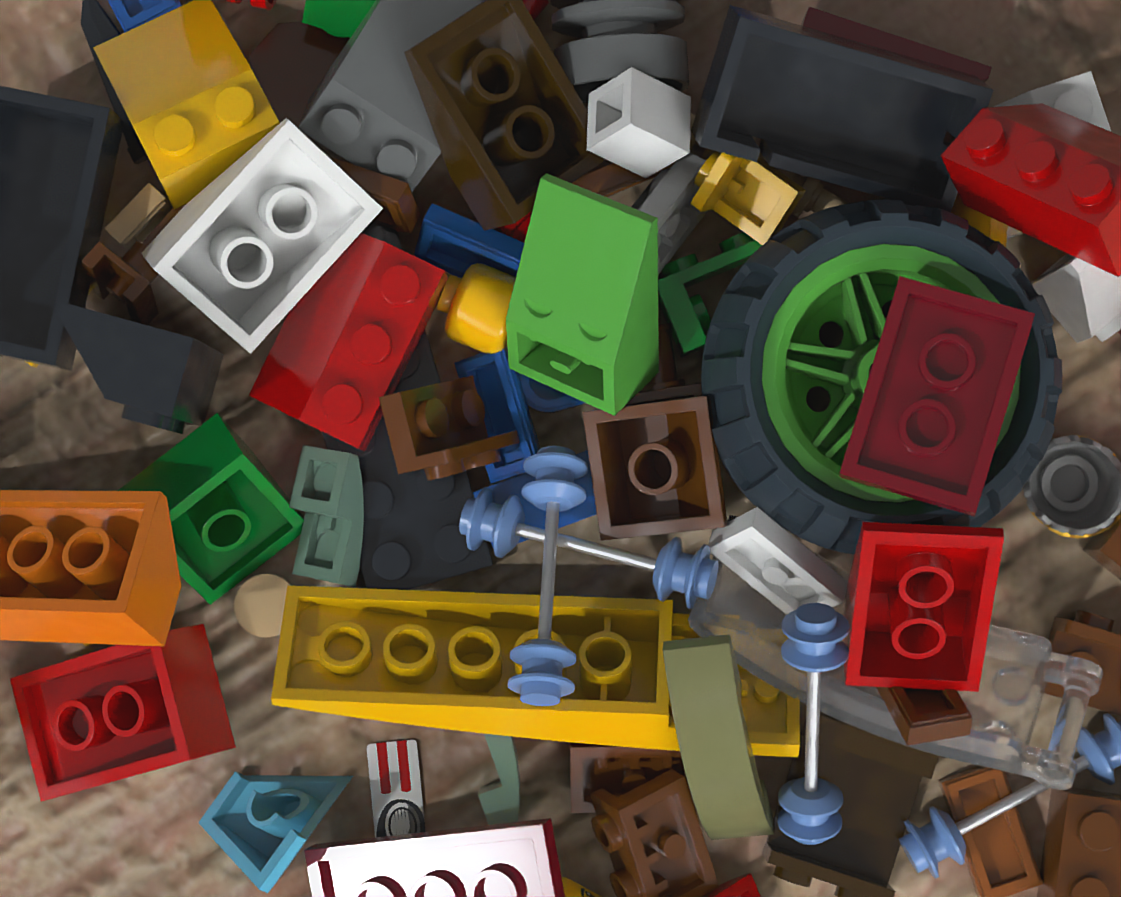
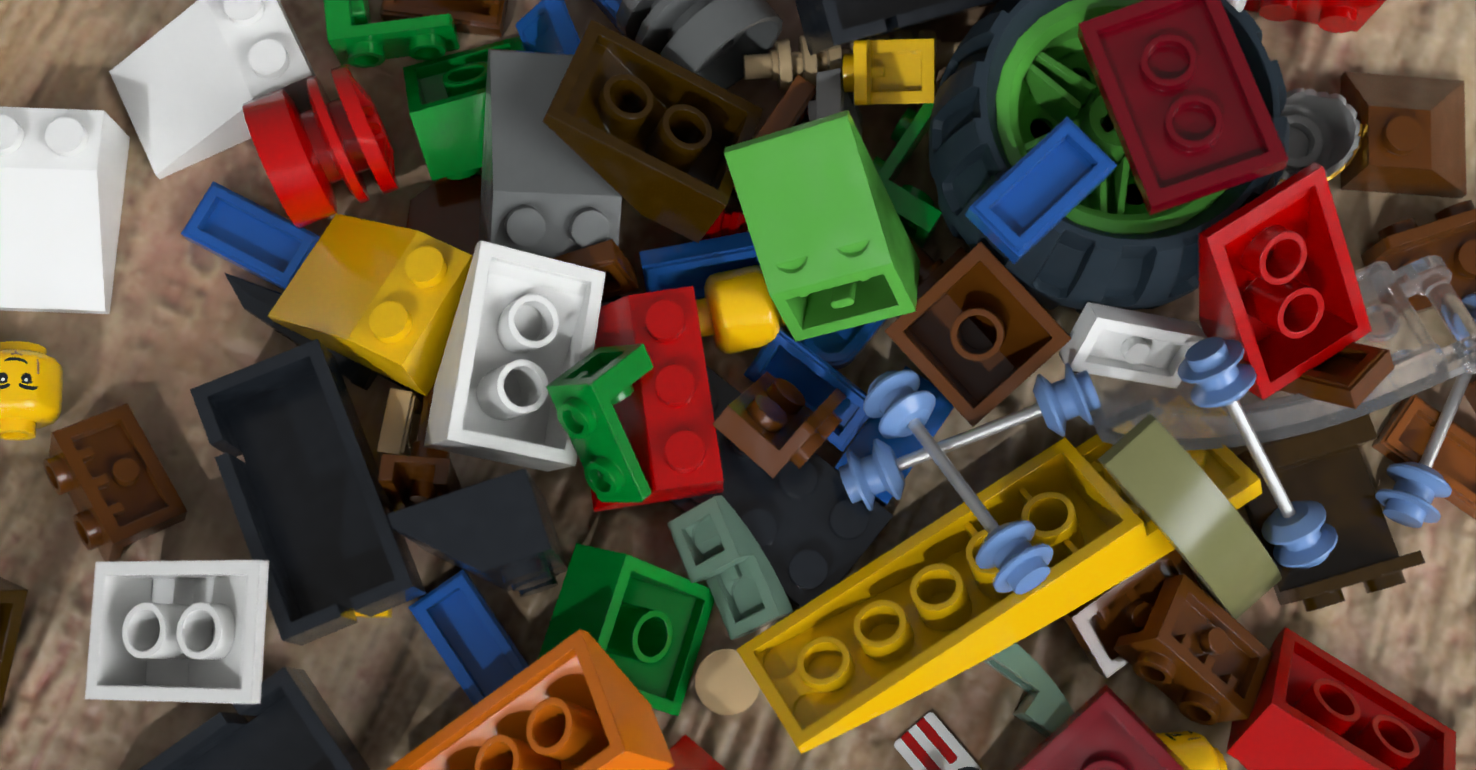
camera: 40 degrees left, 10 degrees down
white brick [587,67,691,178] -> none
none -> blue tile [409,570,530,705]
none -> green bracket [546,344,654,503]
none -> blue tile [965,117,1117,264]

